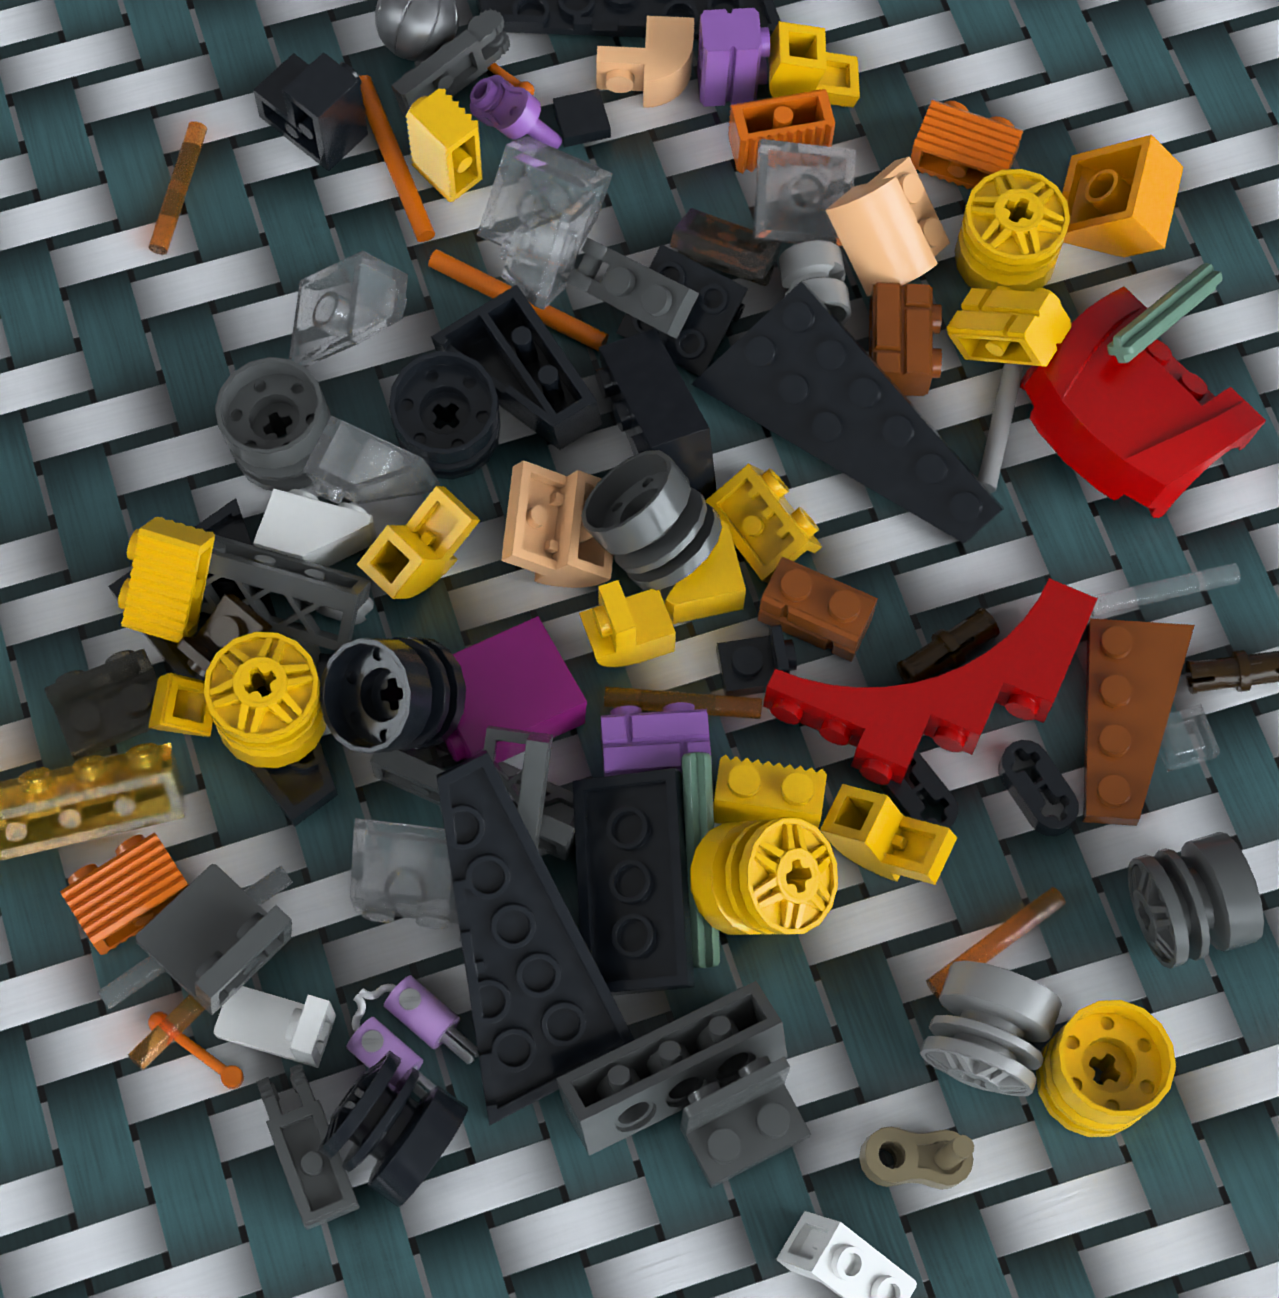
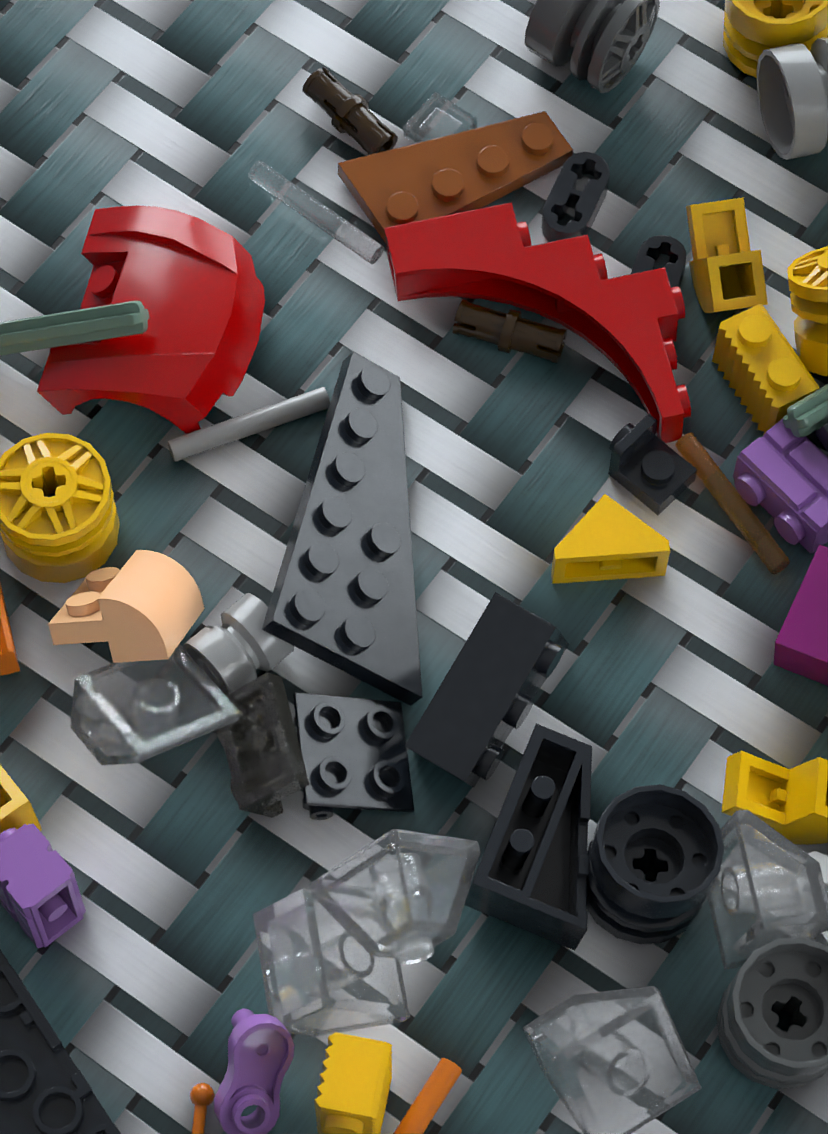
camera: 125 degrees left, 5 degrees down
orange bar [428,249,609,352] -> none
light nougat brick [501,460,613,588] -> none
black tile [553,89,611,148] -> none
dark grey plate [566,237,699,339] -> none
yellow brick [579,580,676,667] -> none
dark grey wheel [581,450,722,591] -> none
light nougat brick [596,16,694,108] -> none
yellow bracket [705,463,822,583] -> none
orange brick [728,89,836,174] -> none
dark orange brick [758,557,878,662] -> none
dark orange brick [869,282,942,396] -> none
clear orange bar [926,887,1066,998] -> none
yellow brick [947,286,1071,367] -> none

